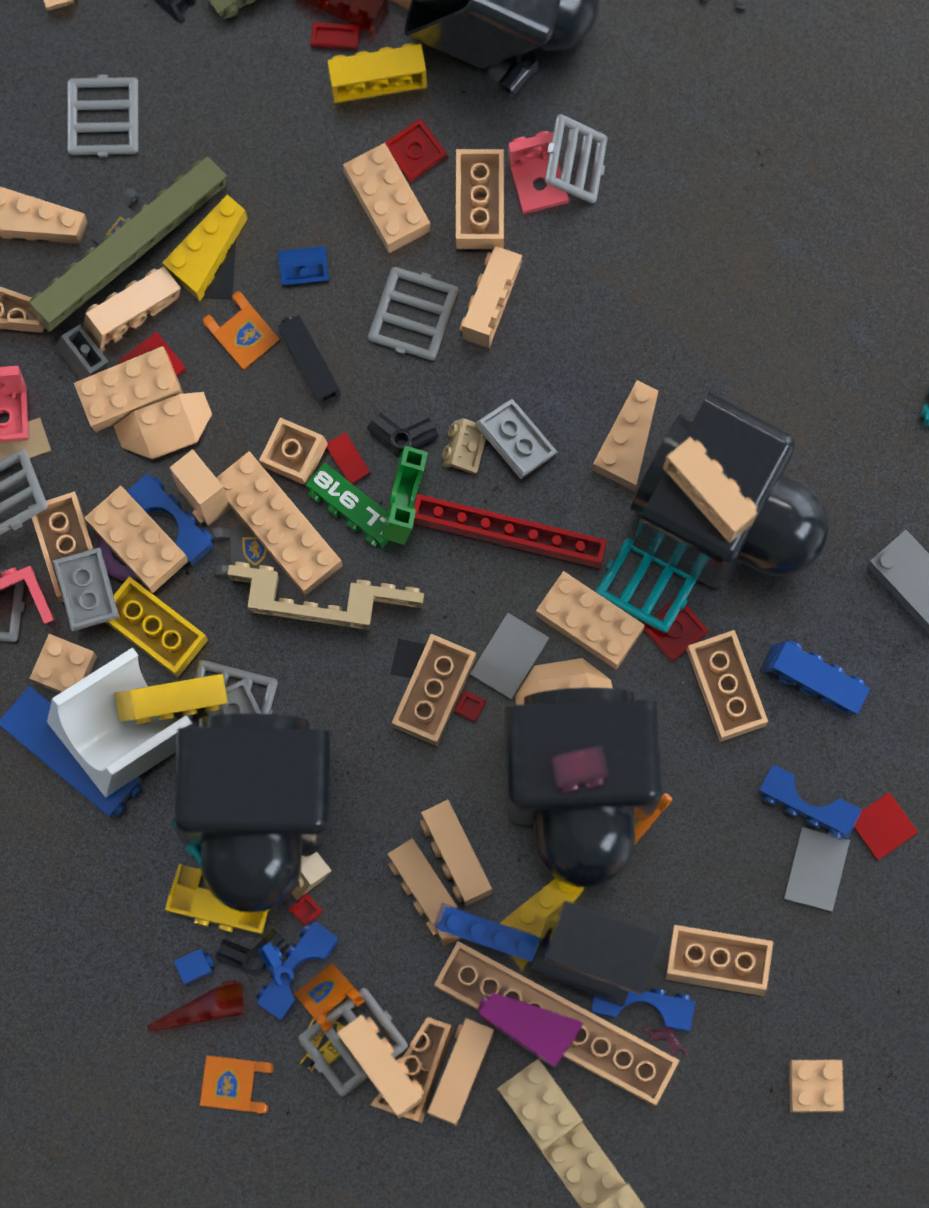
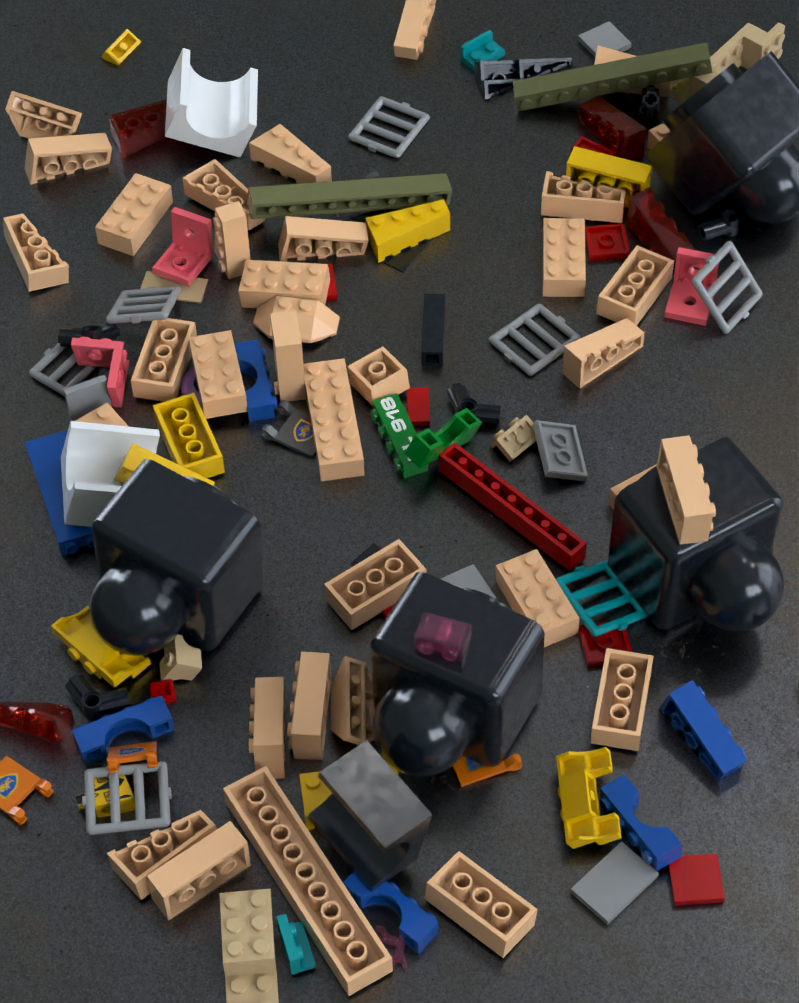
camera: 30 degrees right, 25 degrees down
light grey tile [53,547,120,631] -> none
dark grey brick [55,325,109,380] -> none
blue brick [174,948,215,986] -> none
orange flag [203,291,280,370] -> none
tan bracket [228,562,424,630] -> none
blue plate [257,942,294,986] -> none
blue panel [278,246,329,285] -> none
light nougat brick [337,1015,424,1119] -> none
blue arch [434,903,540,962] -> none
magenta slope [478,992,584,1069] -> none
none -> light grey tile [63,375,112,421]
none -> light nougat wedge [213,201,251,279]
none -> teal bracket [276,914,316,975]
none -> light nougat wedge [331,656,375,745]
none -> light nougat wedge [541,171,625,223]
none -> yellow bracket [556,747,622,849]
none -> clear red wedge [627,187,695,275]

